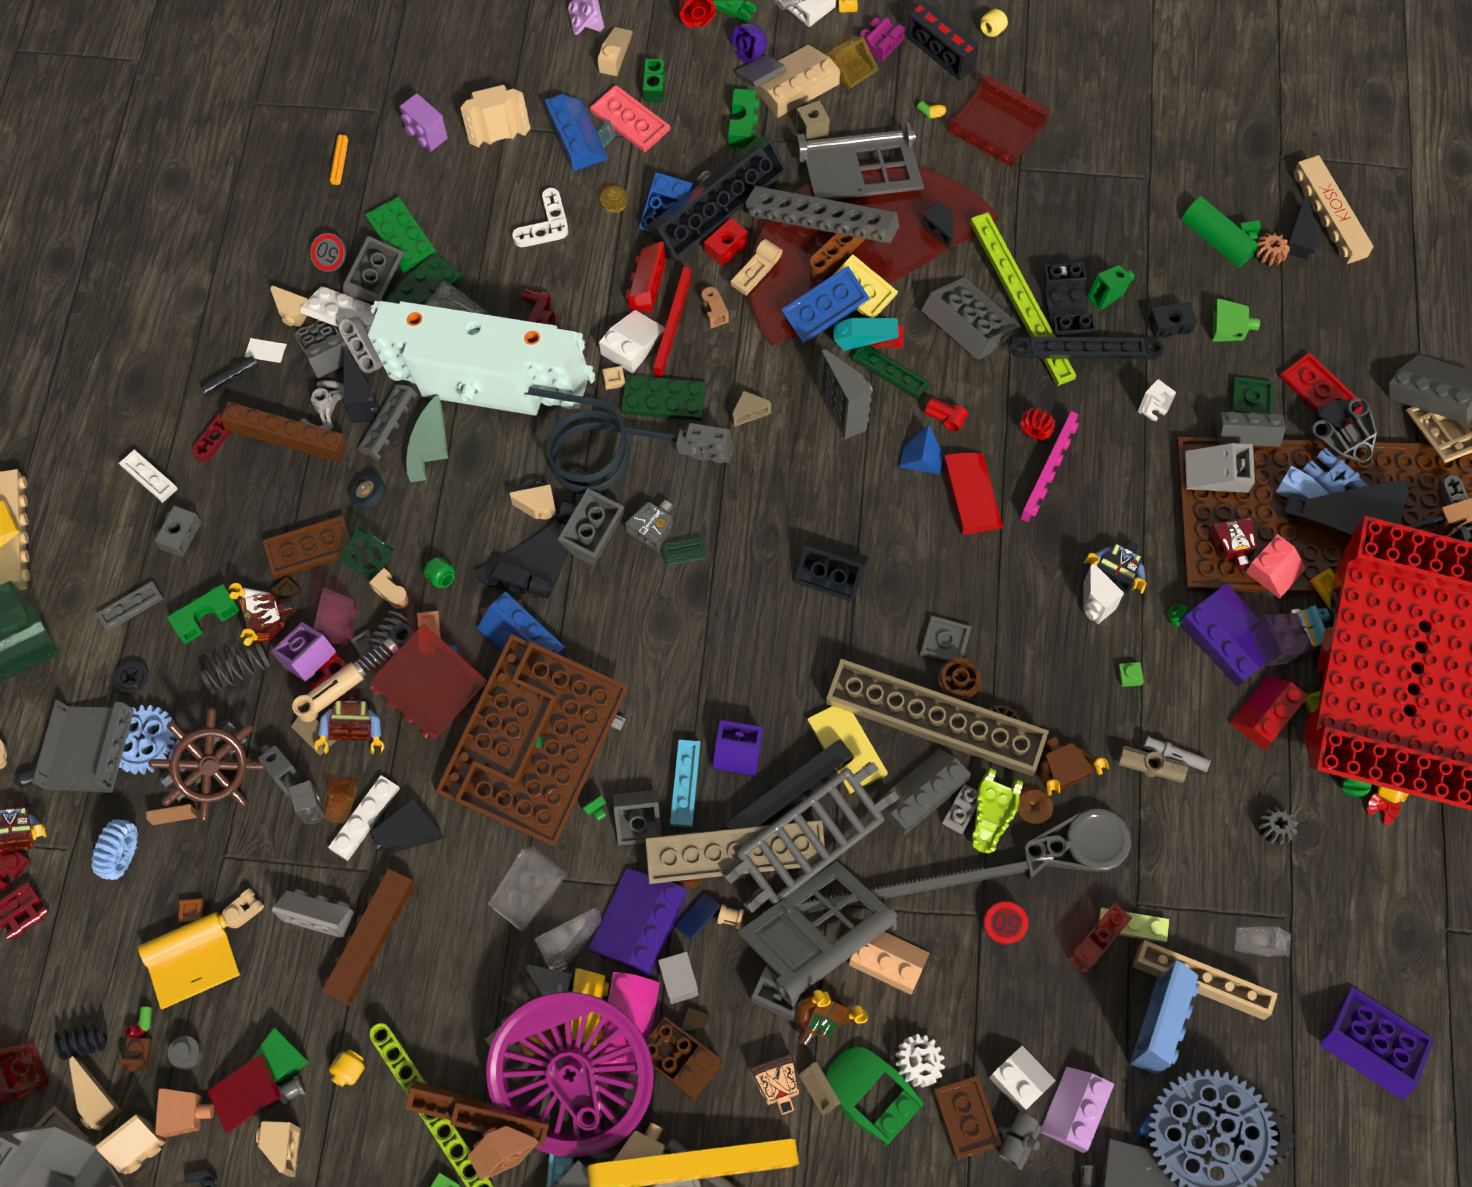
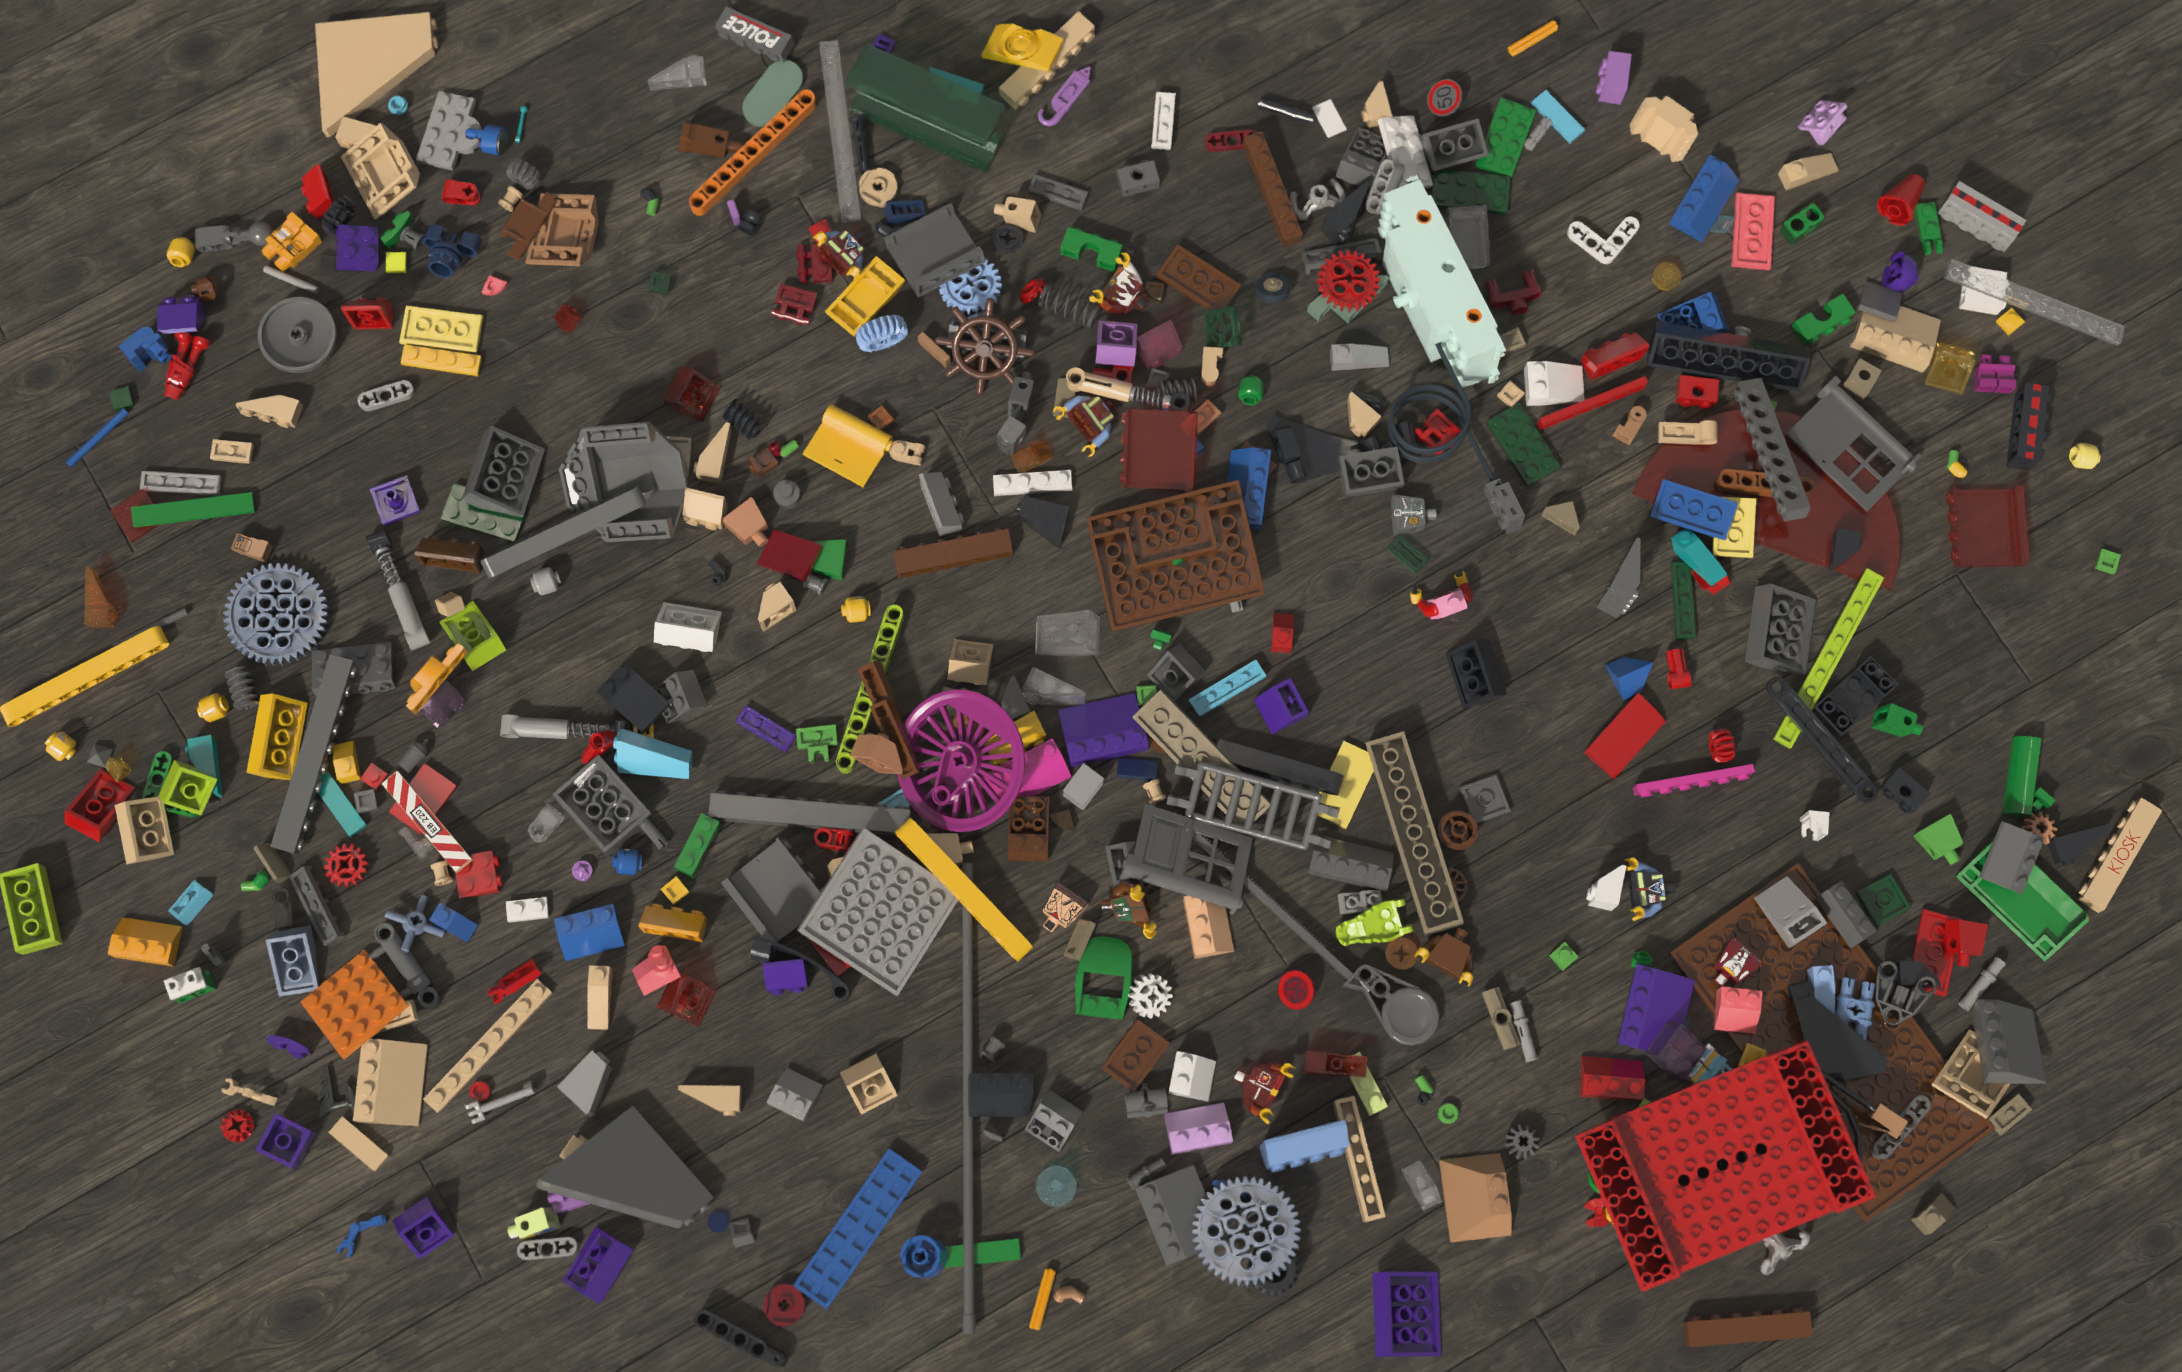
camera: 50 degrees right, 10 degrees up
none -> yellow slope [825,256,905,337]
none -> dark blue slope [884,199,926,224]
none -> tan slope [947,639,993,685]
none -> tan torso [994,197,1041,233]
none -> red gear [1019,278,1045,304]
none -> medium lavender plate [1038,67,1090,126]
none -> bright green tile [1136,685,1157,707]
none -> clear red torso [1234,1063,1296,1124]
none -> red slope [1271,613,1293,653]
none -> red gear [1317,250,1380,312]
none -> light grey slope [1330,344,1389,371]
none -> torso [1410,572,1473,620]
none -> red plate [1414,409,1461,455]
none -> arm [1415,1075,1433,1105]
none -> bright green tile [1437,1103,1459,1124]
none -> medium nougat slope [1439,1153,1511,1243]
none -> light grey axle [1524,117,1552,151]
none -> medium azure tile [1531,90,1585,144]
none -> red torso [1945,920,1988,967]
none -> green slope [1956,837,2090,962]
none -> light grey pin [1958,957,2006,1011]
none -> dark grey slope [1979,821,2045,894]
none -> bright green tile [2095,549,2121,574]

